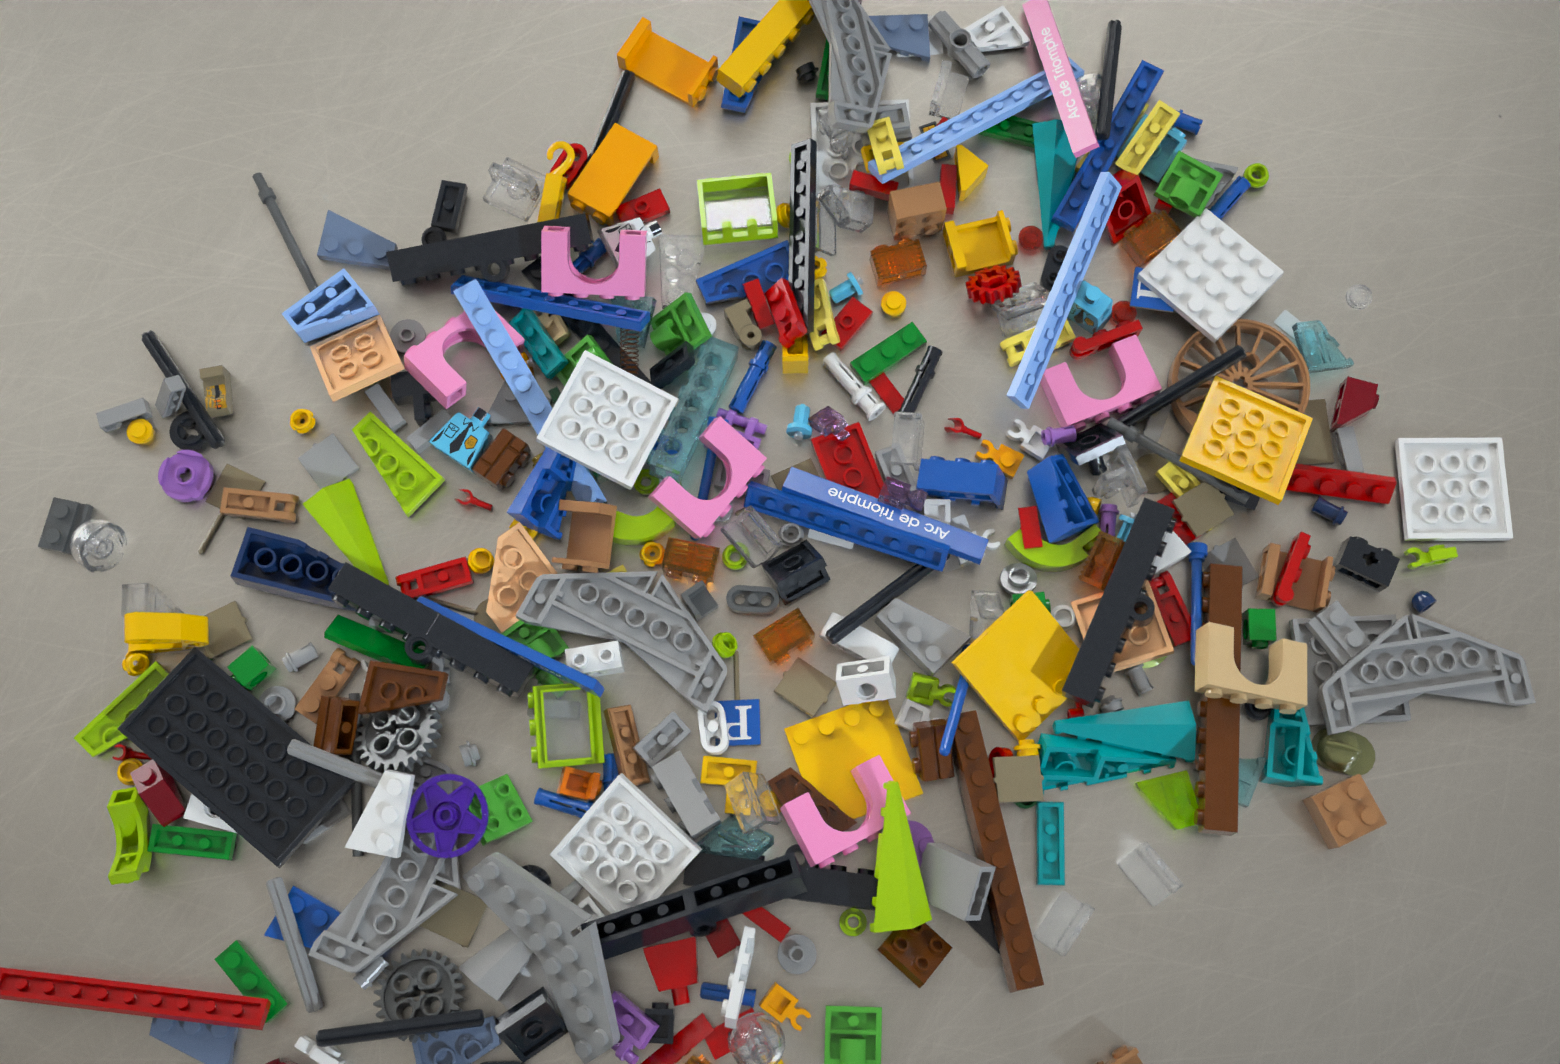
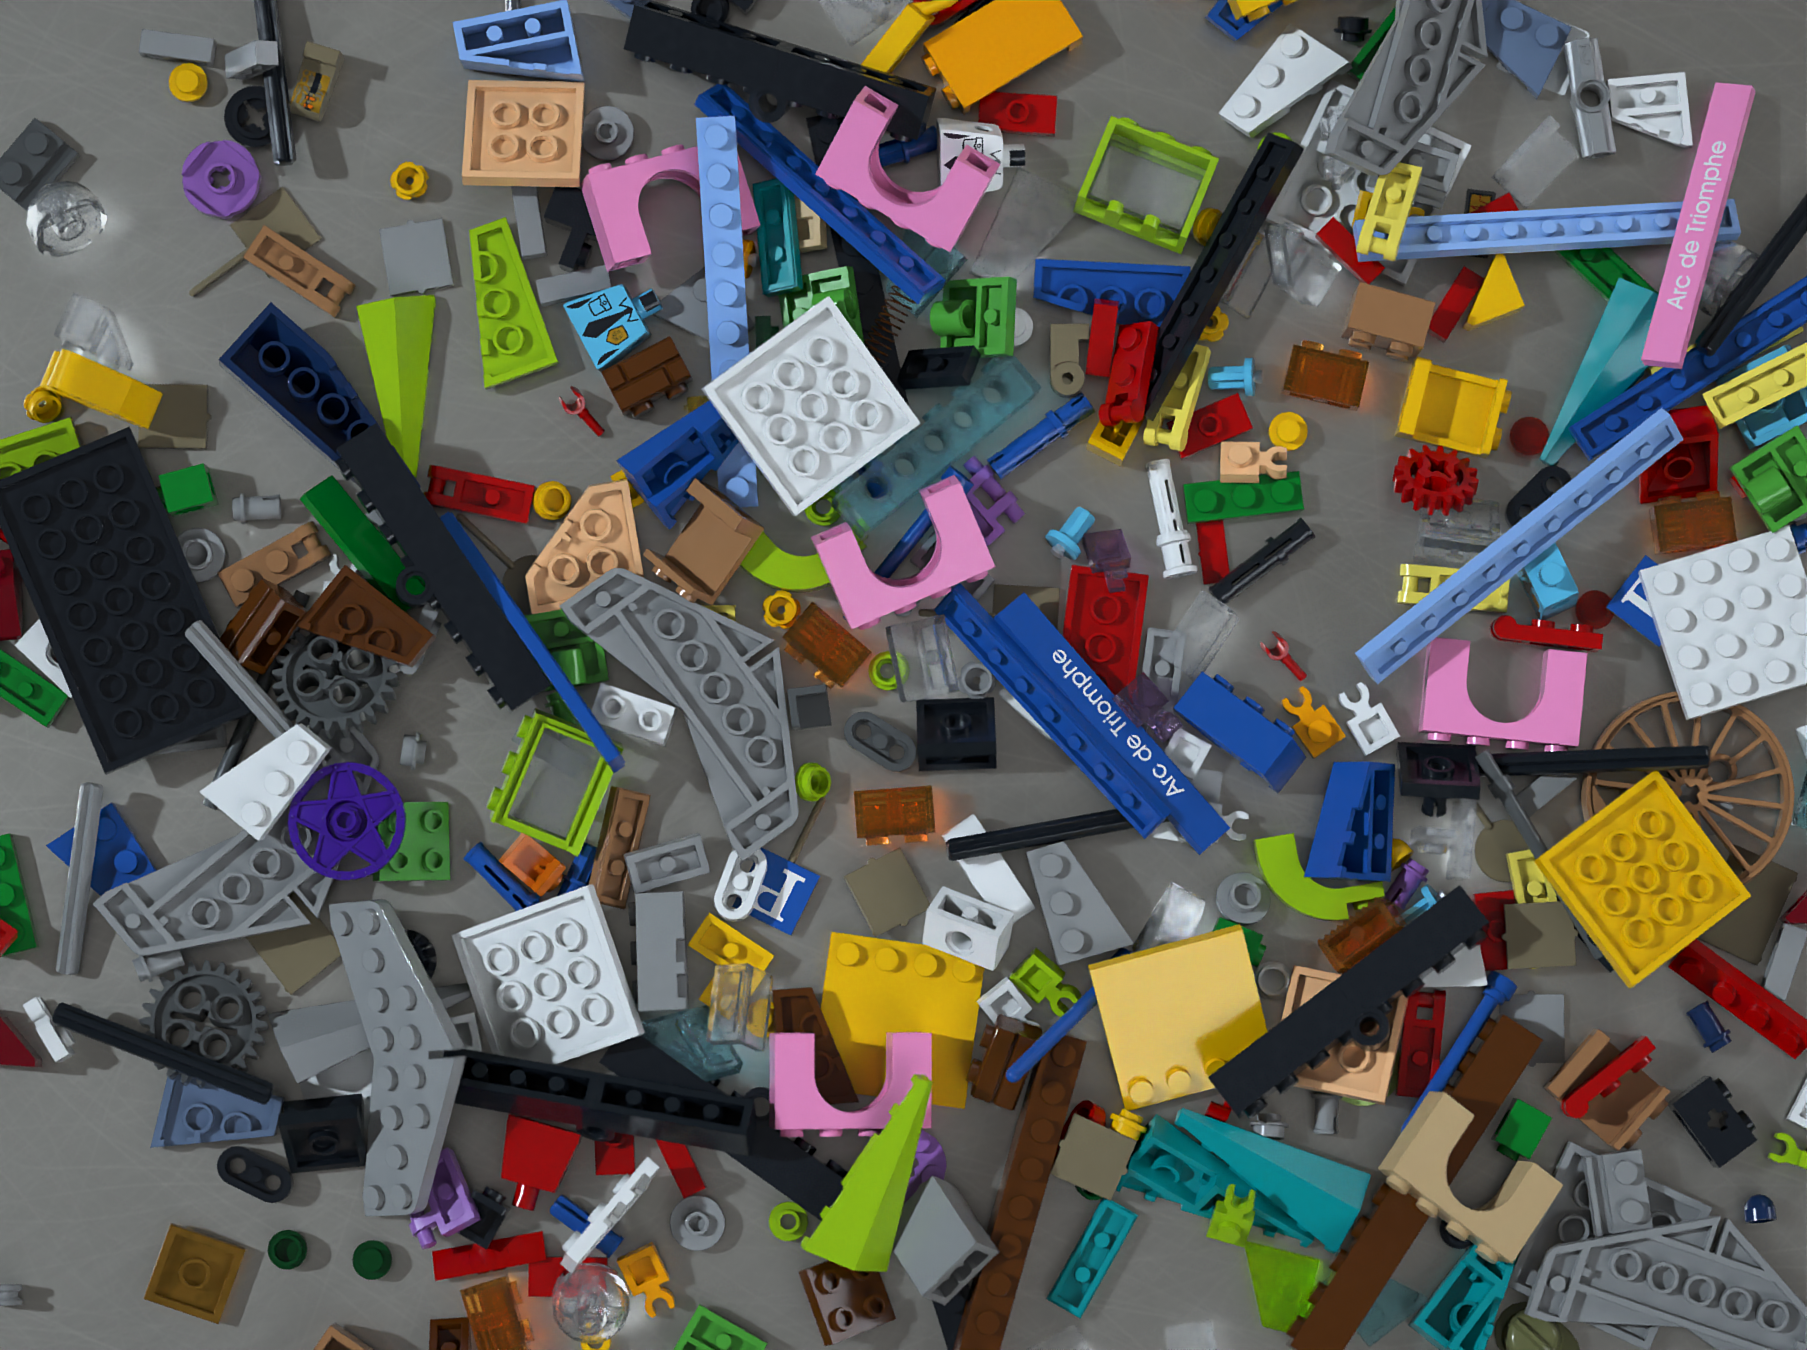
camera: 30 degrees right, 10 degrees up
red window [1018,506,1043,549] -> none
medium lavender pin [1041,425,1077,447] -> none
none -> lime plate [1206,1184,1256,1247]
none -> white wing [1219,23,1352,139]
none -> light nougat plate [1220,442,1287,483]

